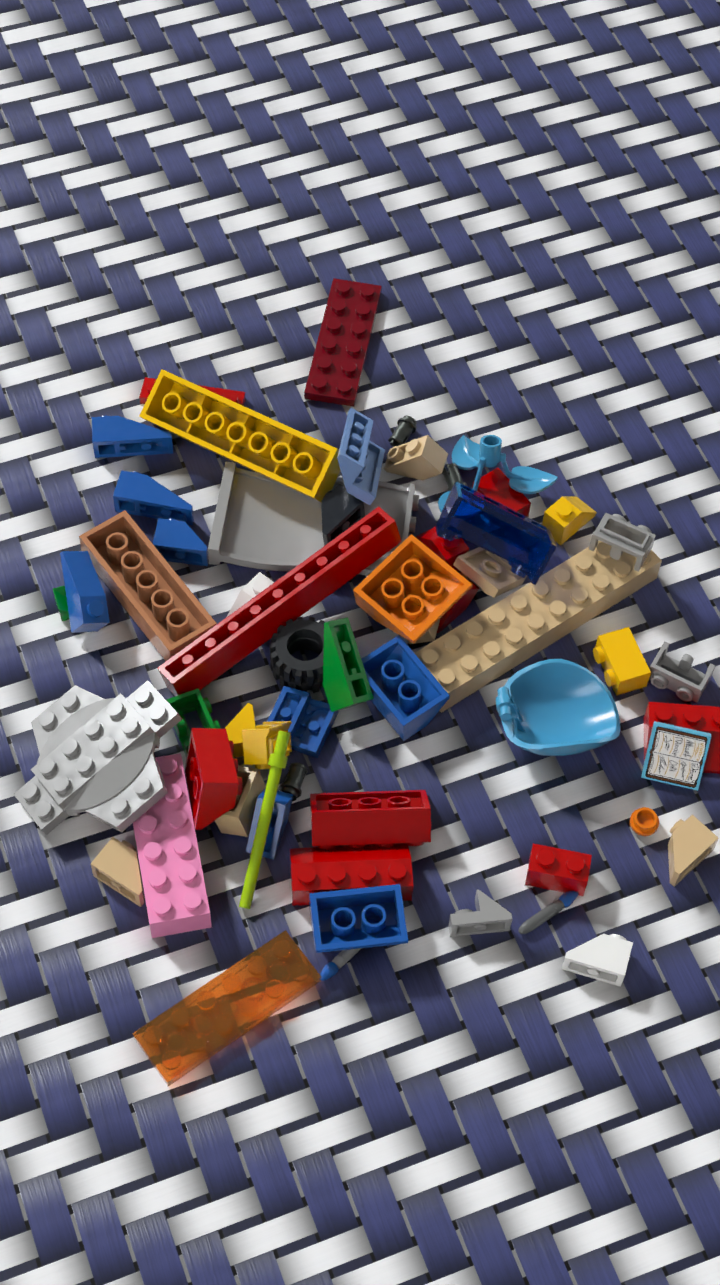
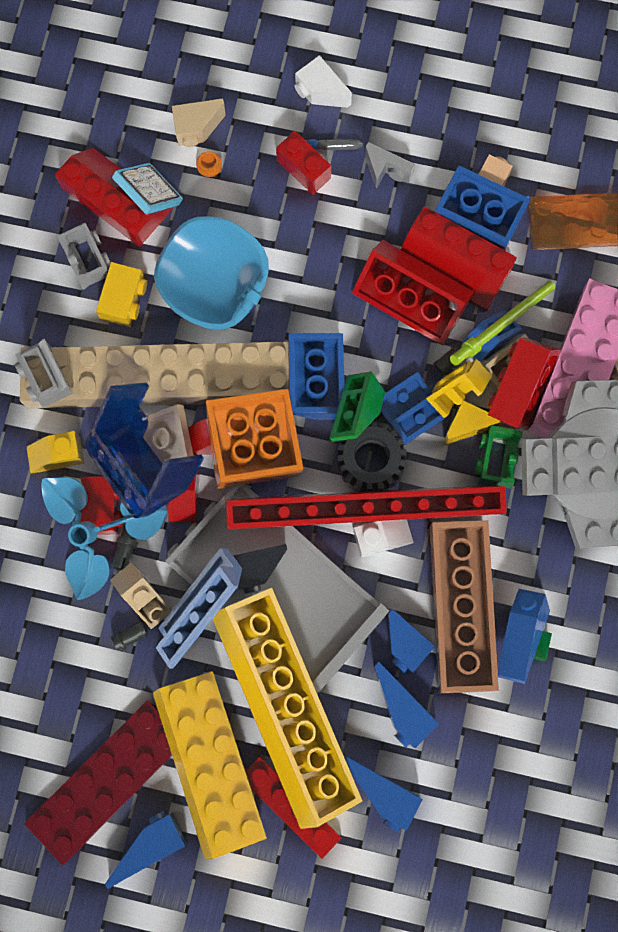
camera: 140 degrees left, 20 degrees up
none -> blue slope [105,811,188,889]
none -> yellow brick [153,671,267,859]
none -> light nougat brick [479,154,513,186]

